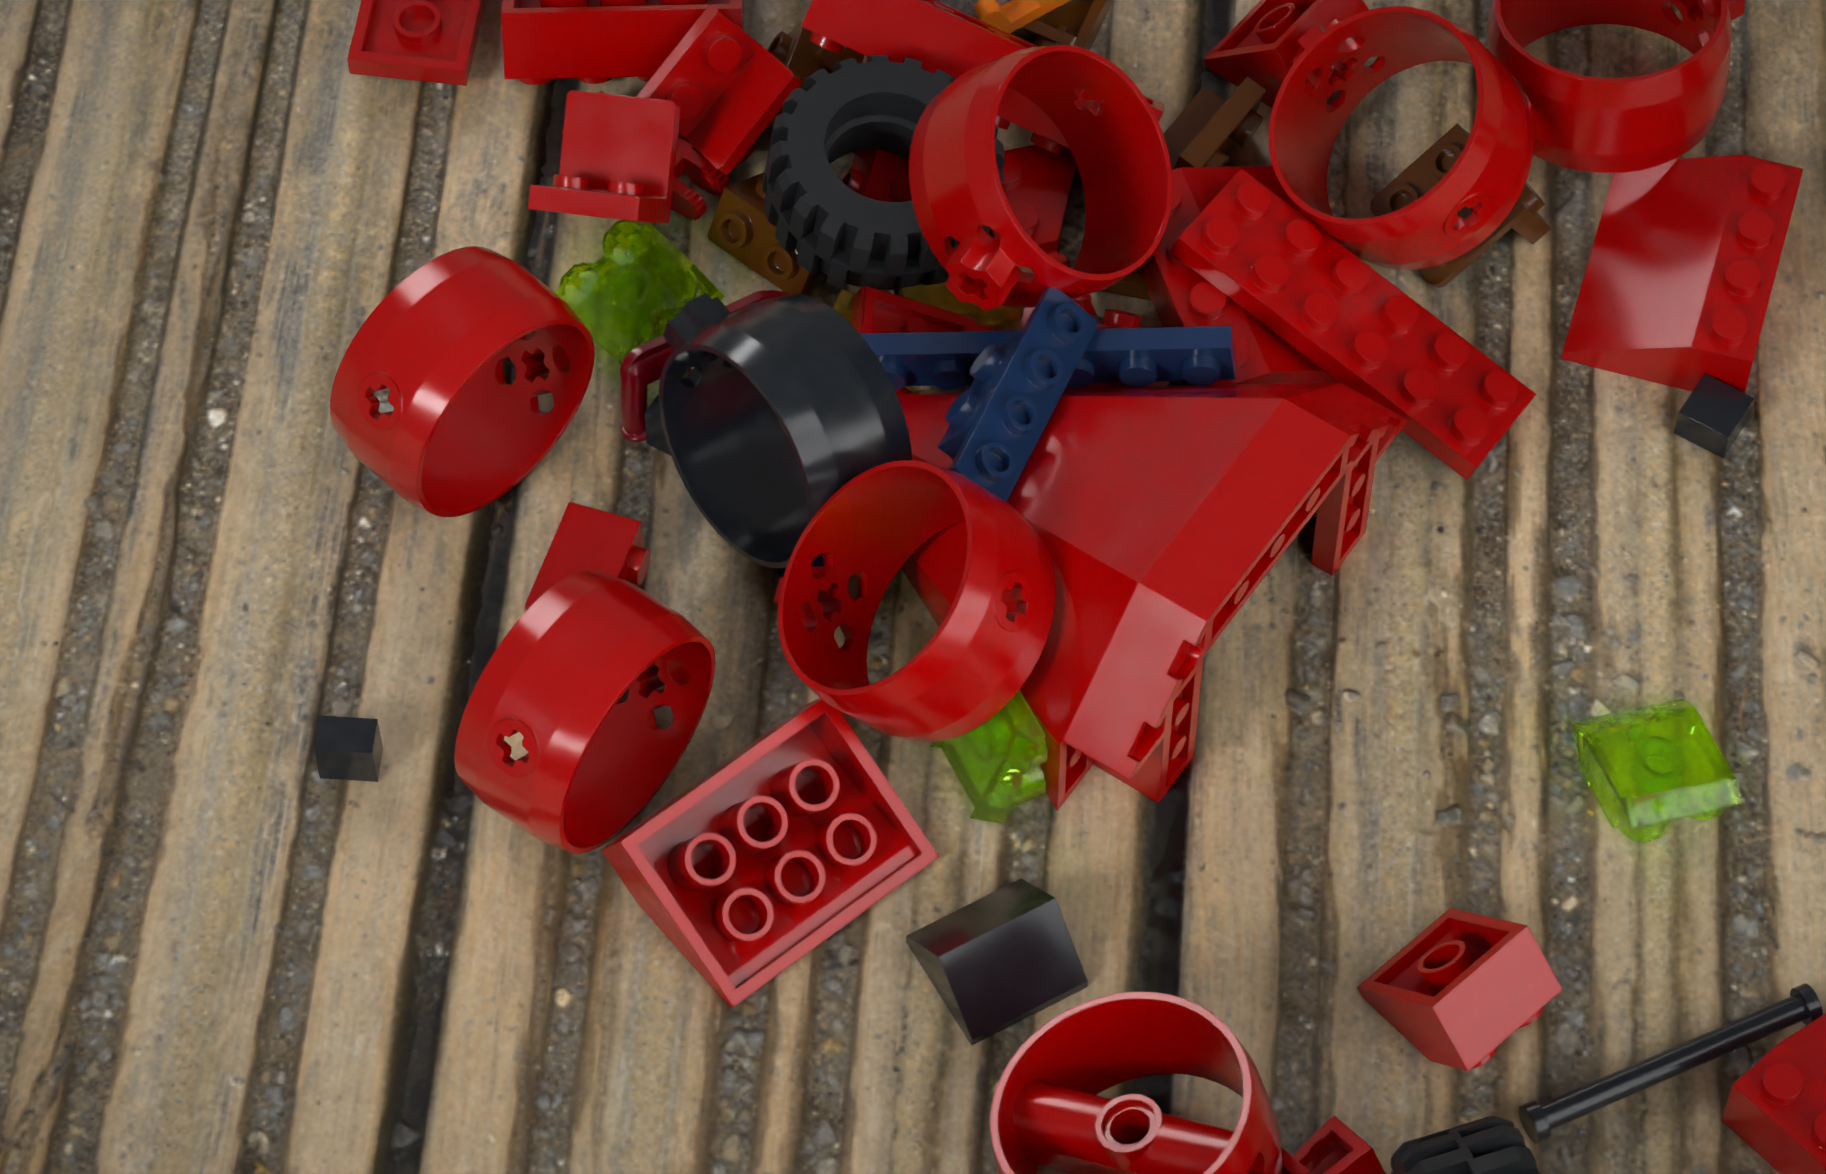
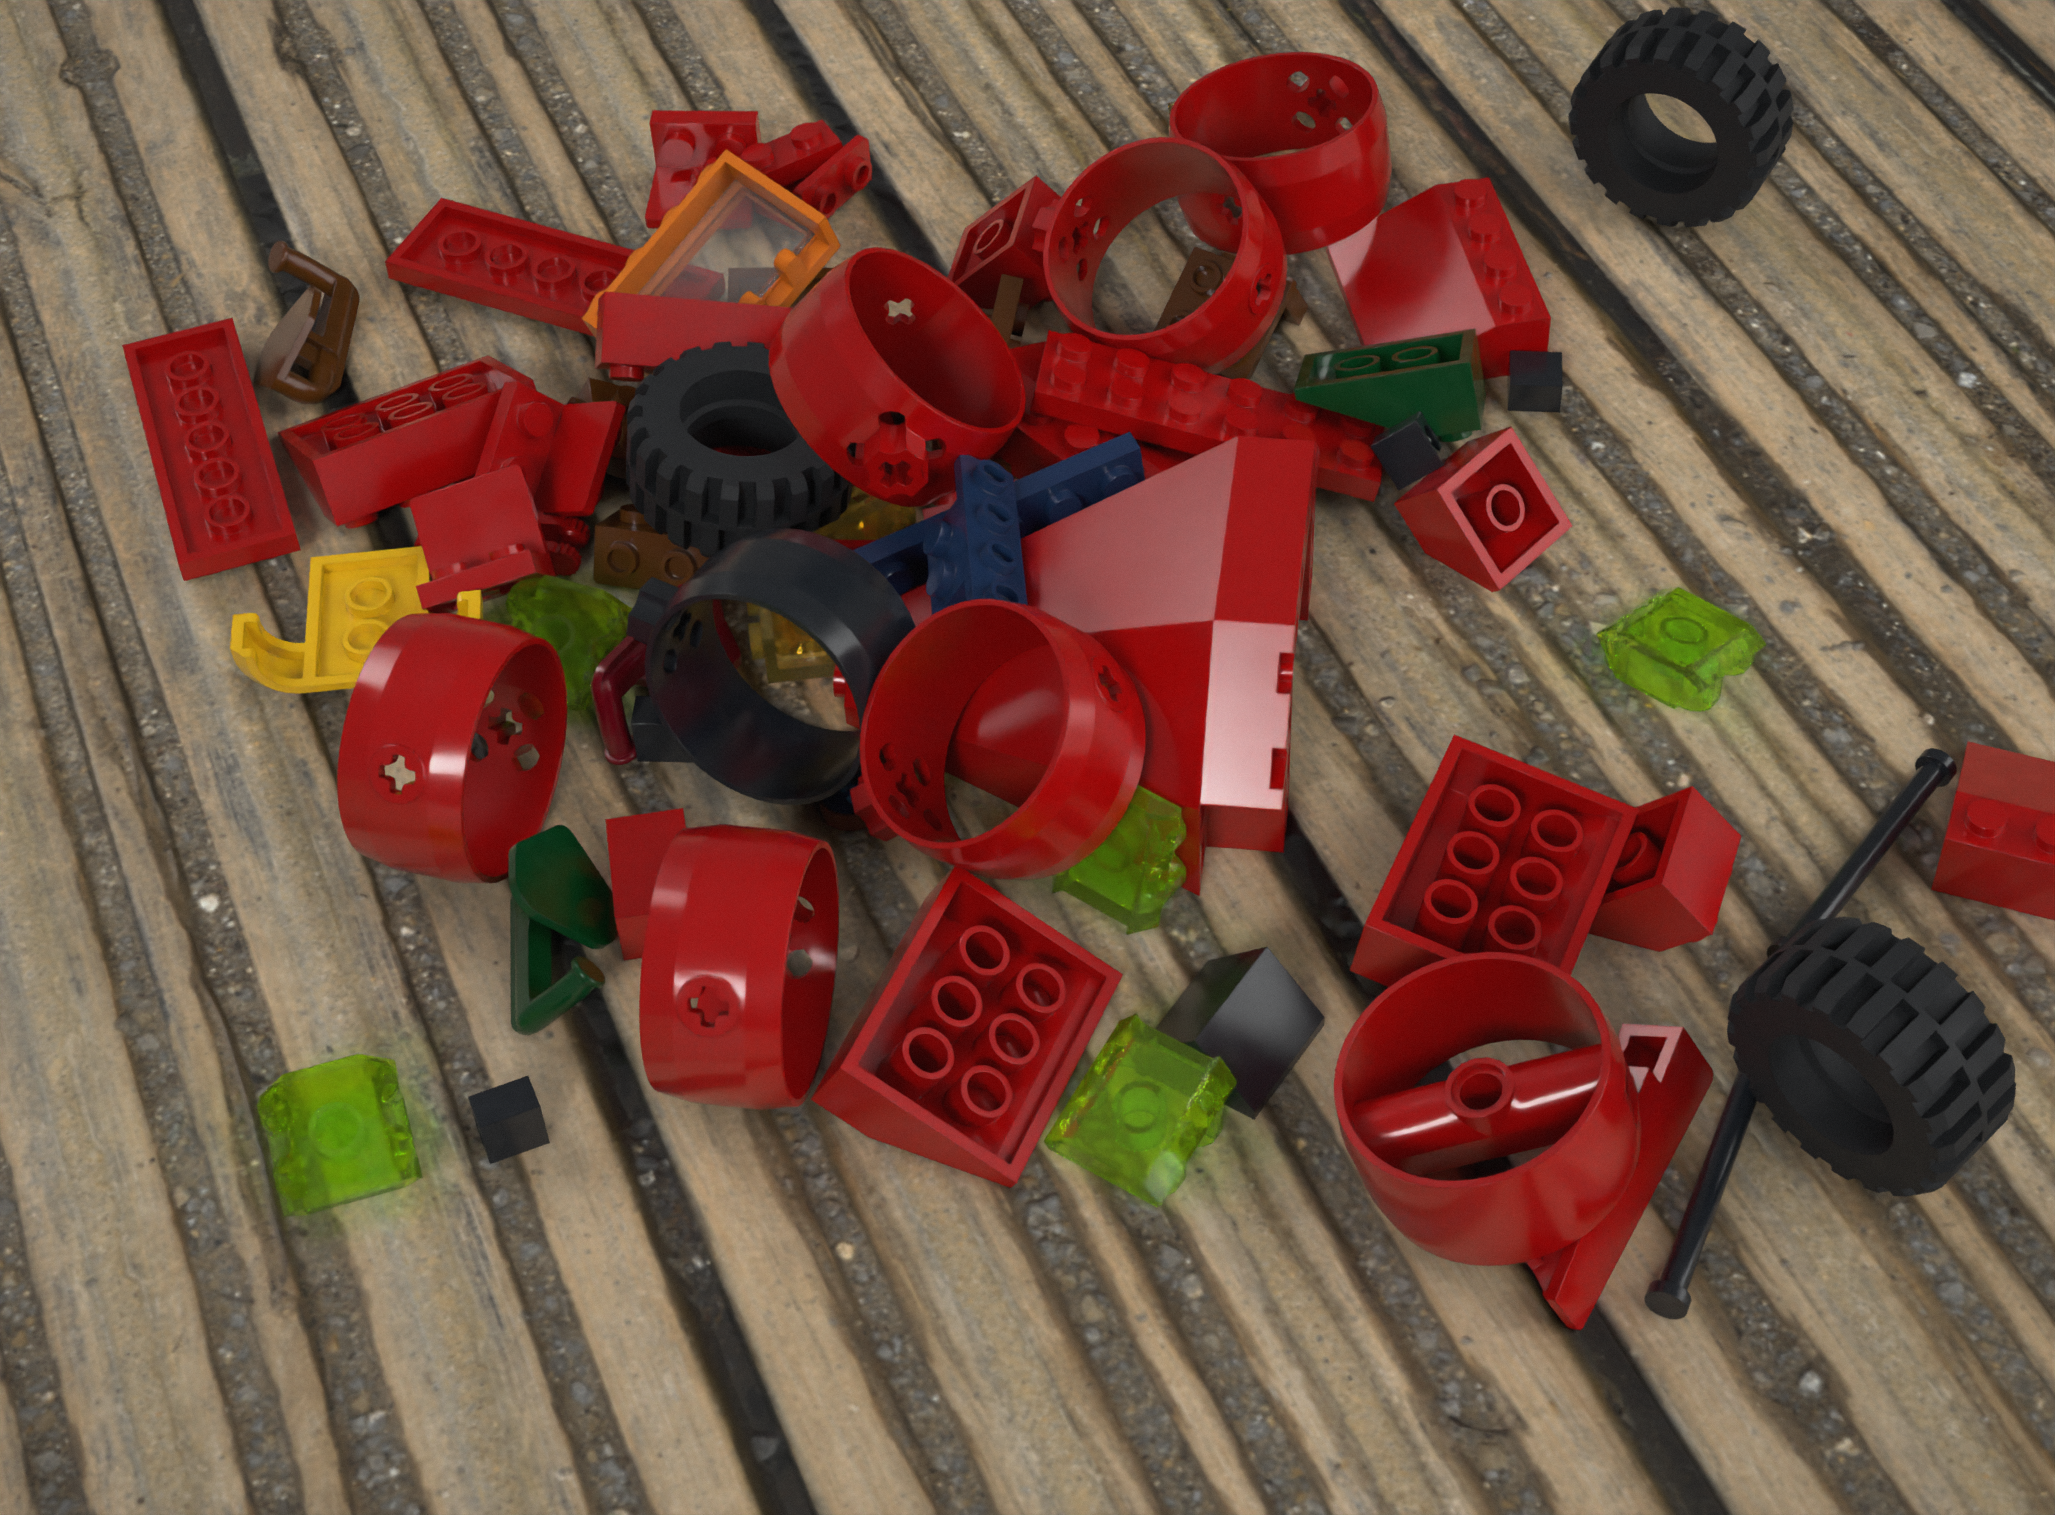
camera: 25 degrees left, 10 degrees down
none -> yellow piece [230,546,483,694]
none -> clear neon green slope [257,1054,423,1217]
none -> dark green piece [509,825,617,1036]
none -> clear neon green slope [1044,1013,1237,1207]
none -> dark green slope [1294,328,1486,442]
none -> red slope [1350,734,1639,987]
none -> black piece [1370,411,1448,491]
none -> red slope [1394,426,1573,592]

